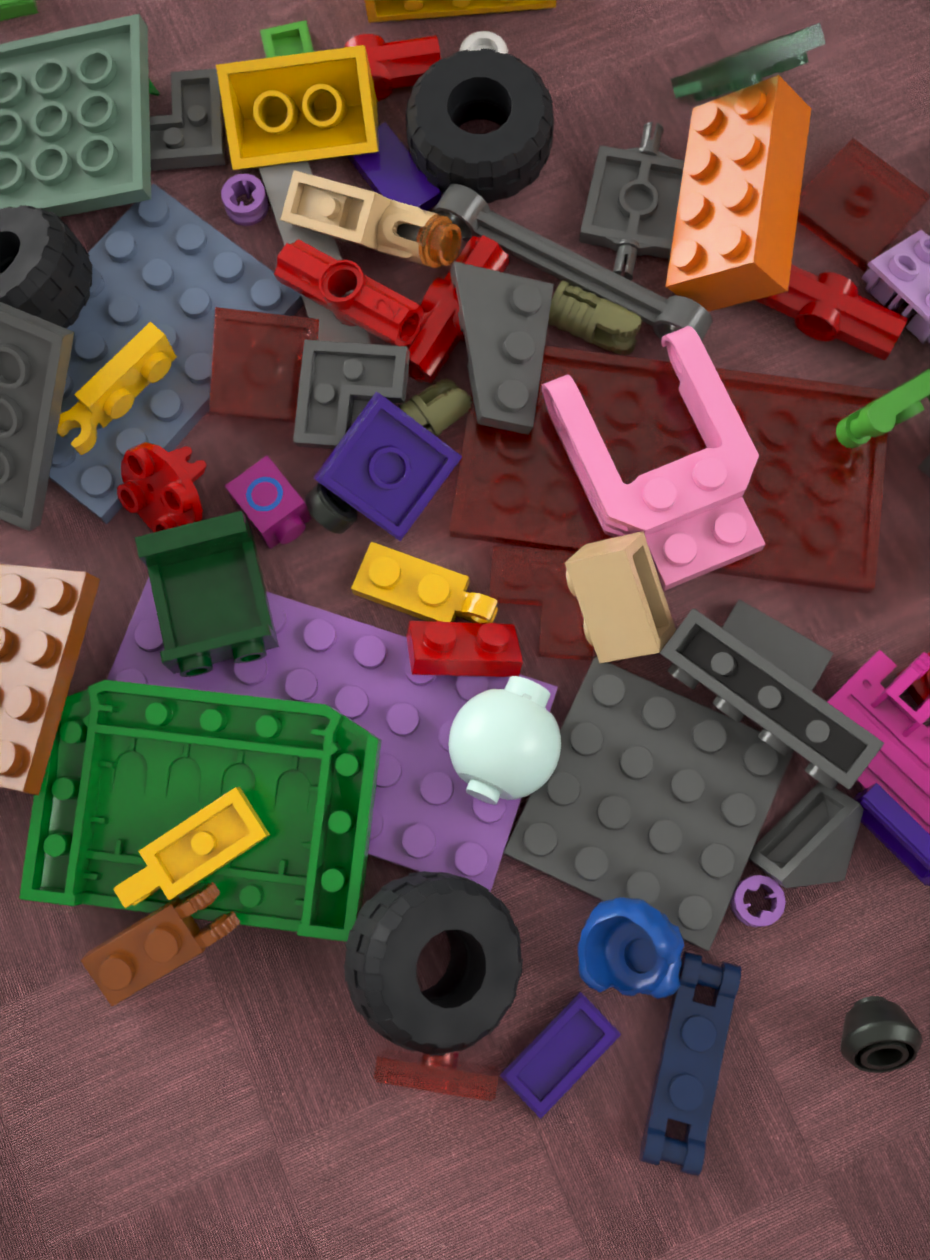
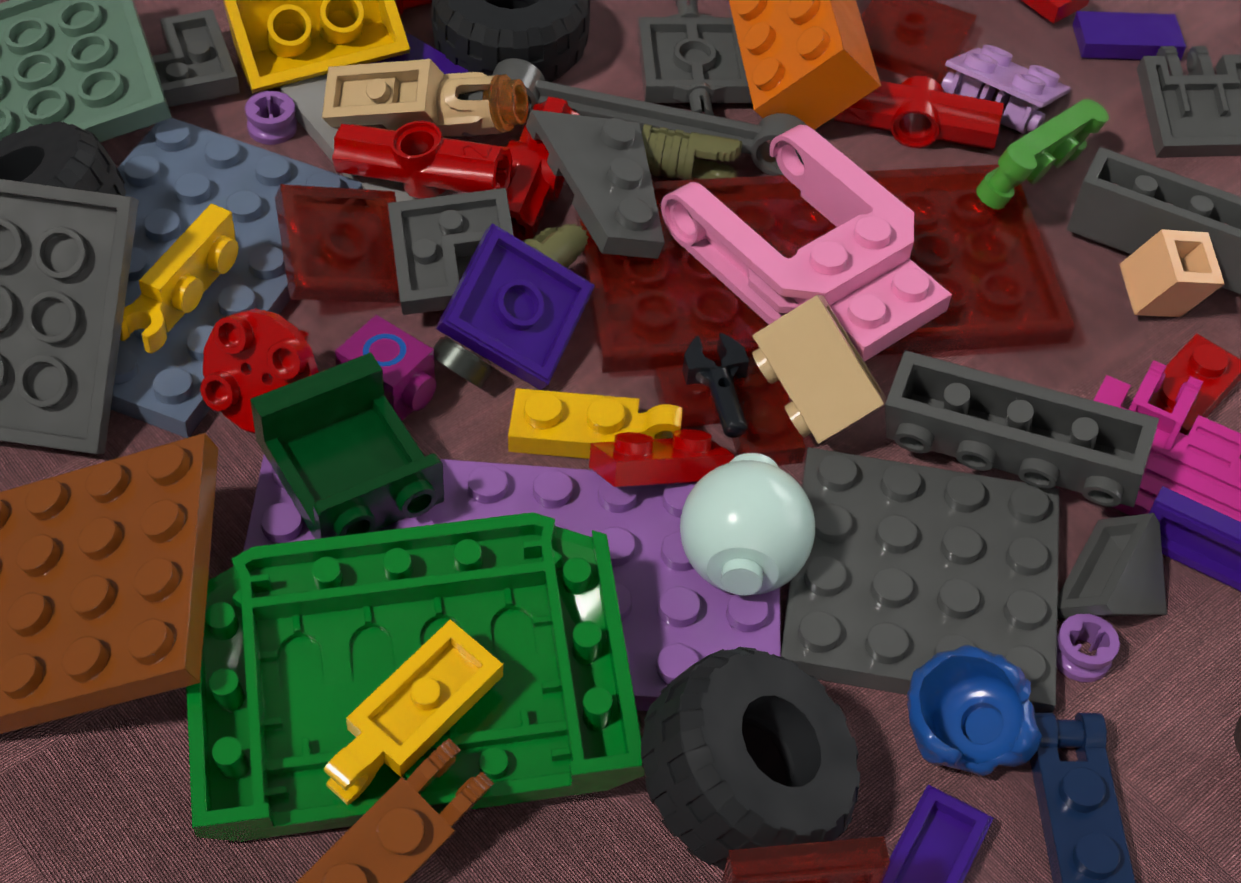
camera: 25 degrees left, 25 degrees down
none -> black bar [682,333,749,438]

